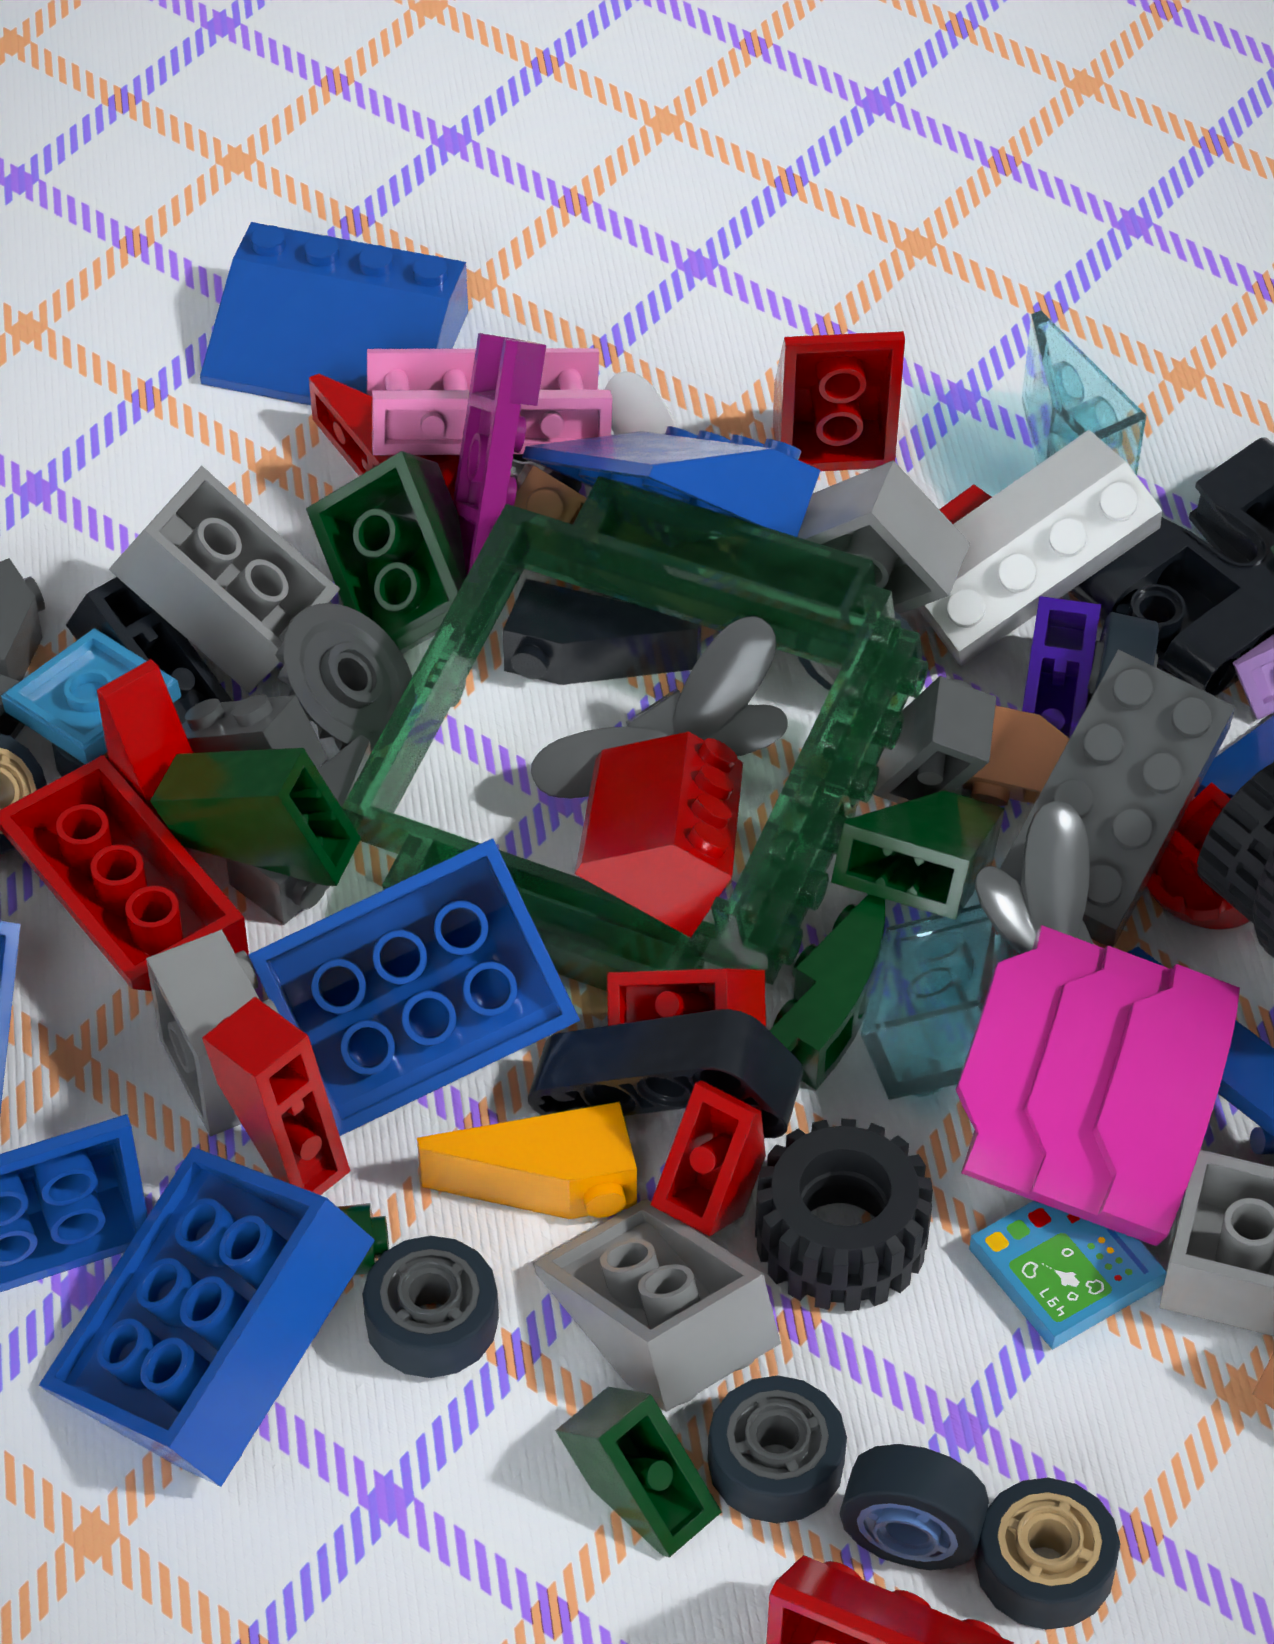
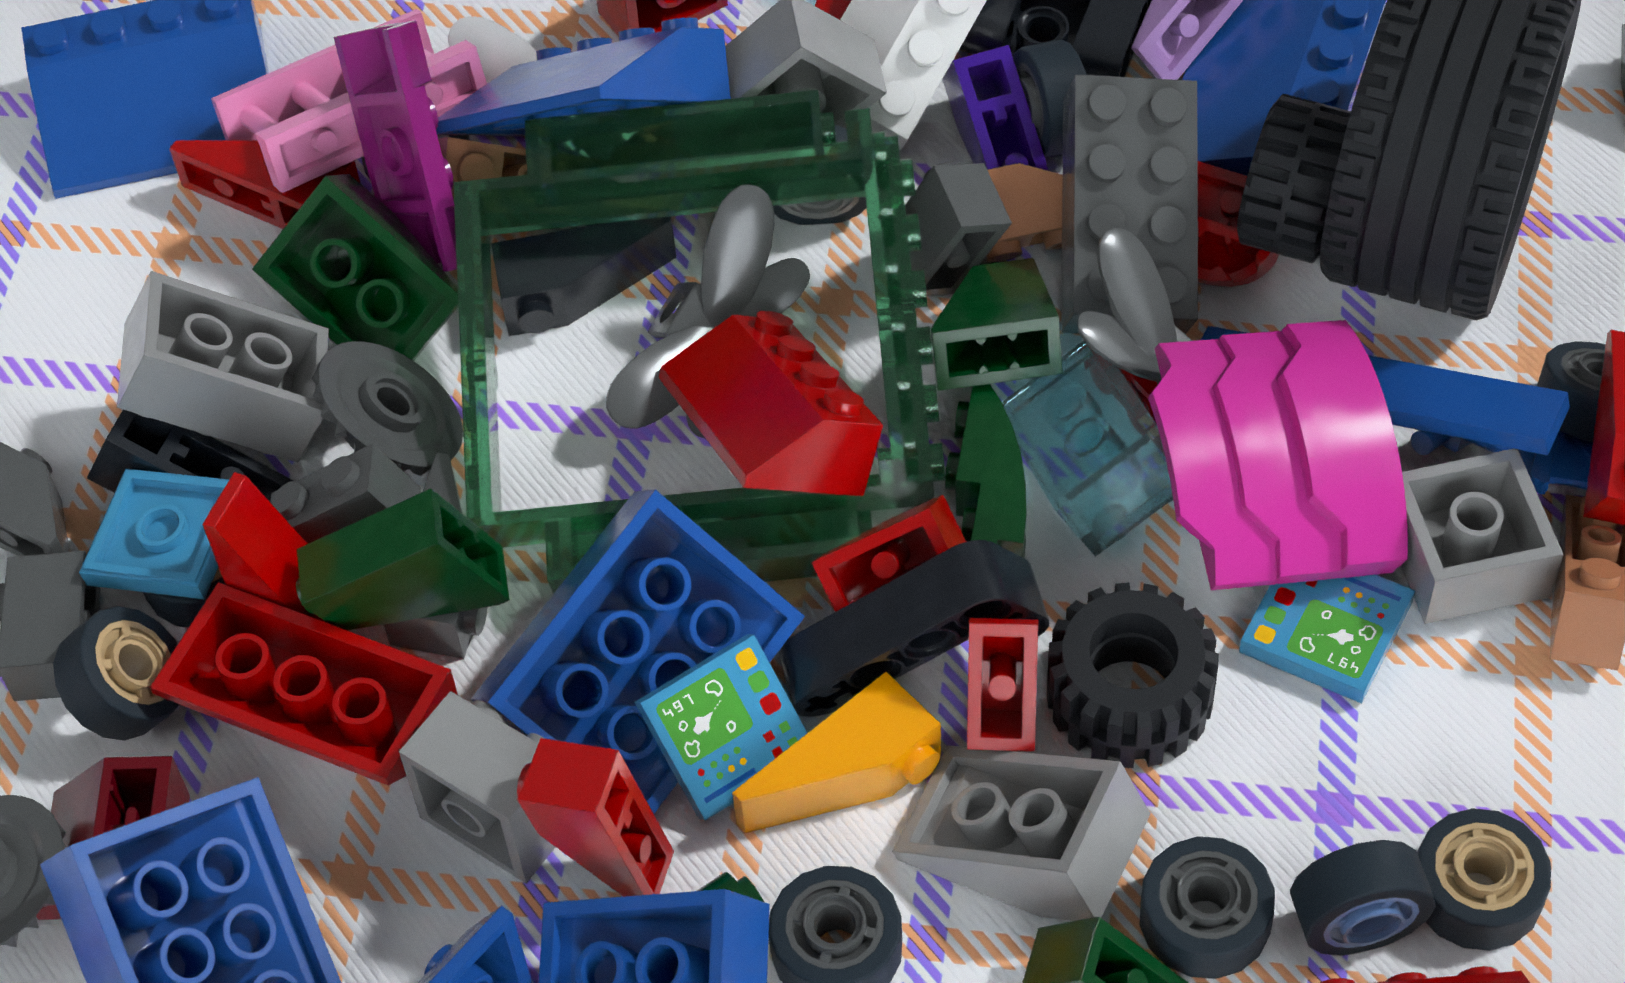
camera: 25 degrees left, 5 degrees up
none -> tile [634,634,807,821]

